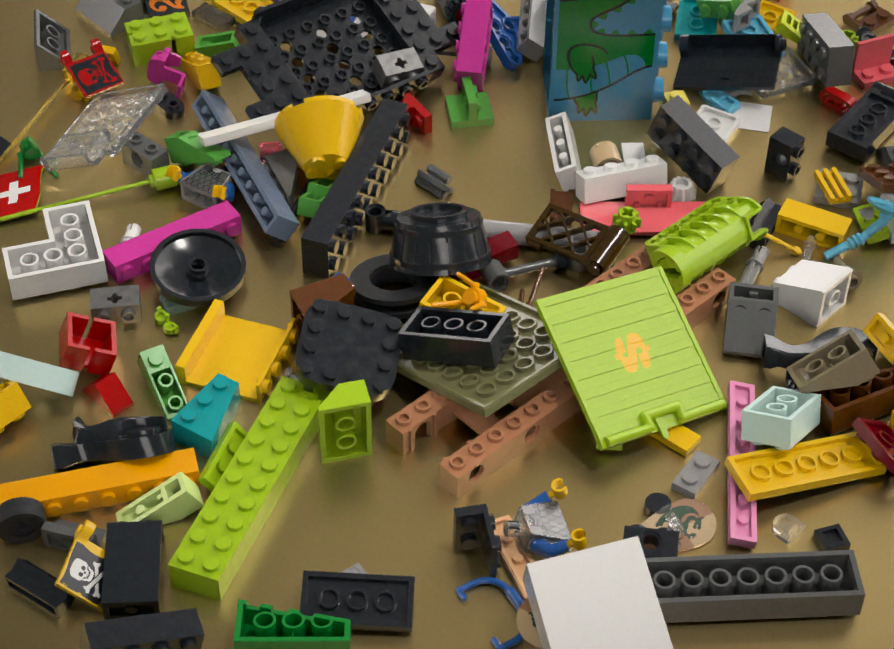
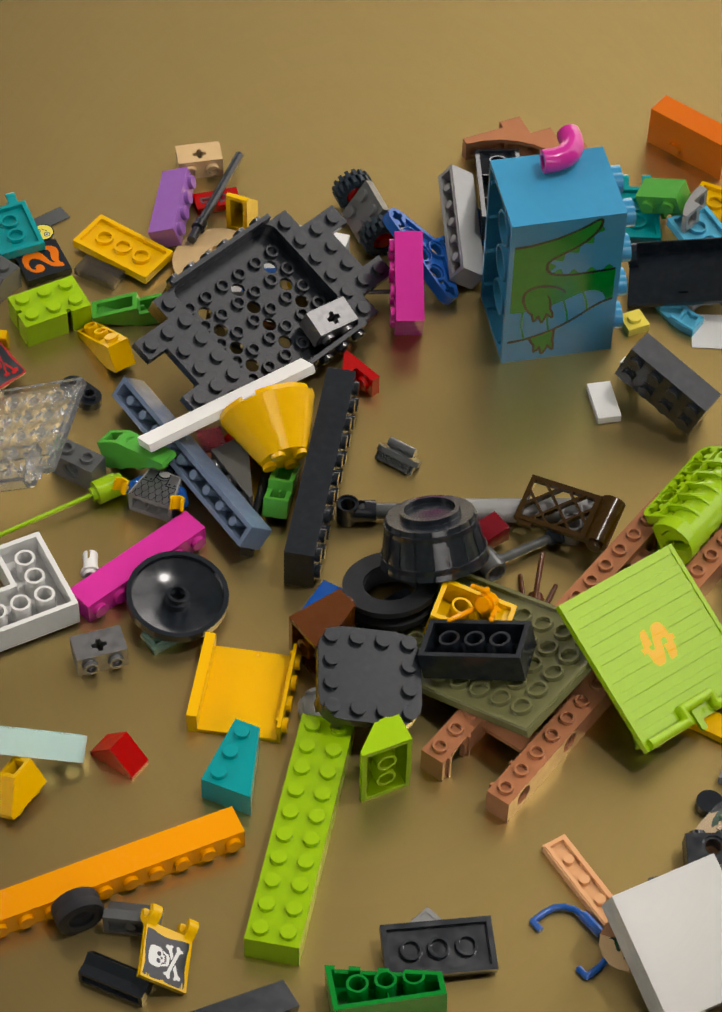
camera: 10 degrees left, 5 degrees up
black animal [50,416,176,471] -> none
red piece [59,312,117,376] -> none
black panel [101,520,165,620] -> none
yellowish green slope [115,471,204,524] -> none
bright green slope [137,344,188,421] -> none
dark pink piece [147,47,186,100] -> none
lime piece [155,306,179,335] -> none
lime plate [197,421,247,493] -> none
bright green bracket [445,76,494,129] -> none
black bracket [453,504,502,578] -> none
torso [503,478,588,559] -> none
white brick [545,112,582,192] -> none
reddish brown arm [549,189,573,227] -> none
white brick [575,155,667,204] -> none
coral bracket [579,184,705,236] -> none
tan piece [589,141,622,167] -> none
lime gear [612,206,642,235] -> none
white piece [669,176,697,202] -> none
white tile [696,104,742,143] -> none

